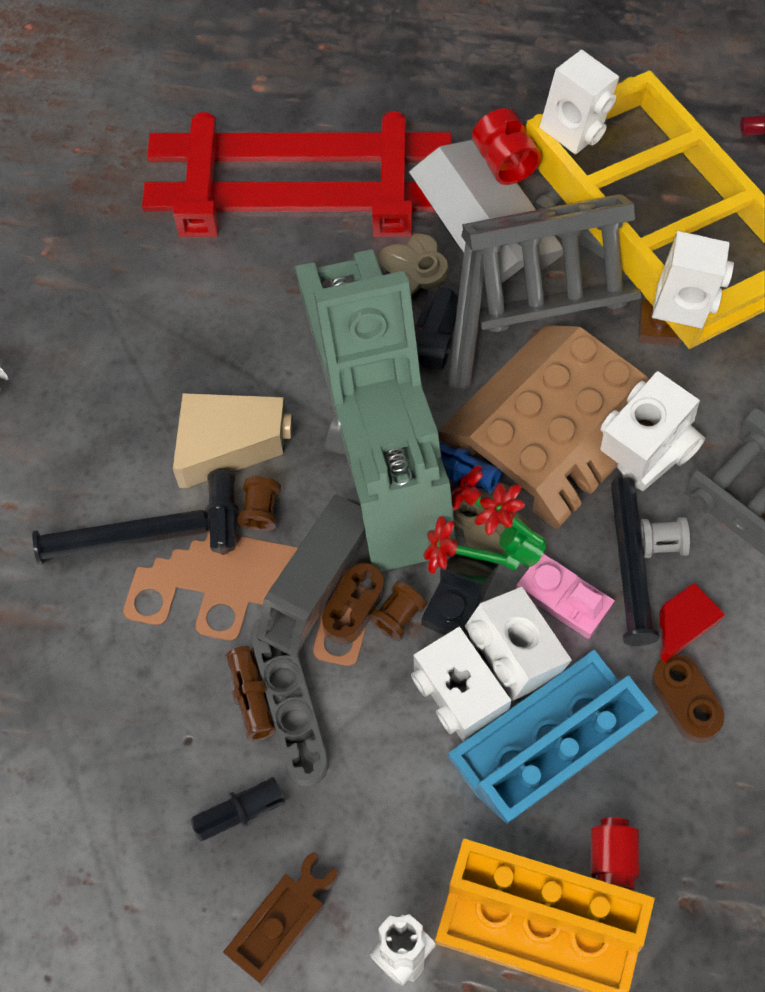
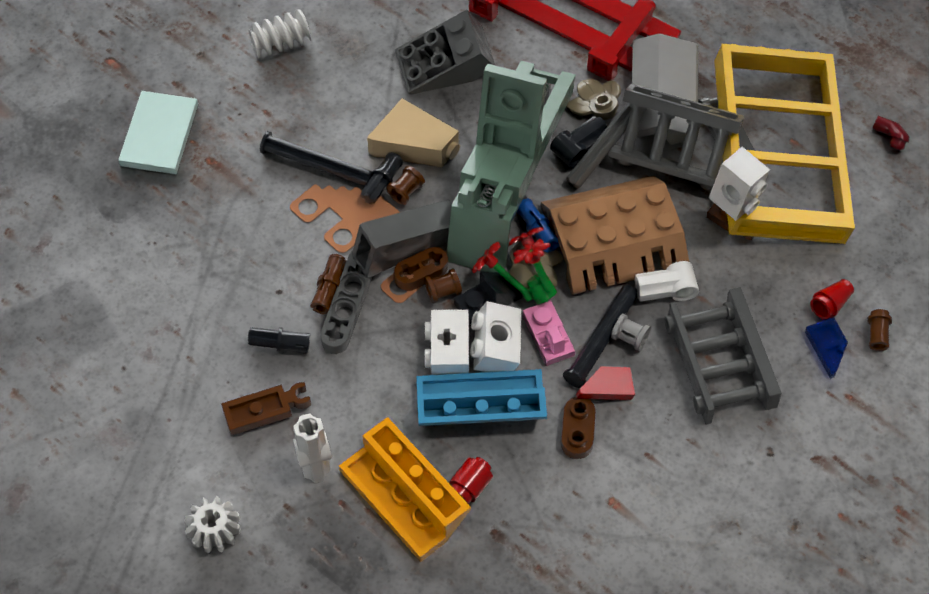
camera: 30 degrees right, 5 degrees down
red wheel [472,108,542,185] -> none
white brick [539,49,619,155] -> none
white brick [600,371,700,480] -> none
none -> dark grey slope [395,9,496,95]

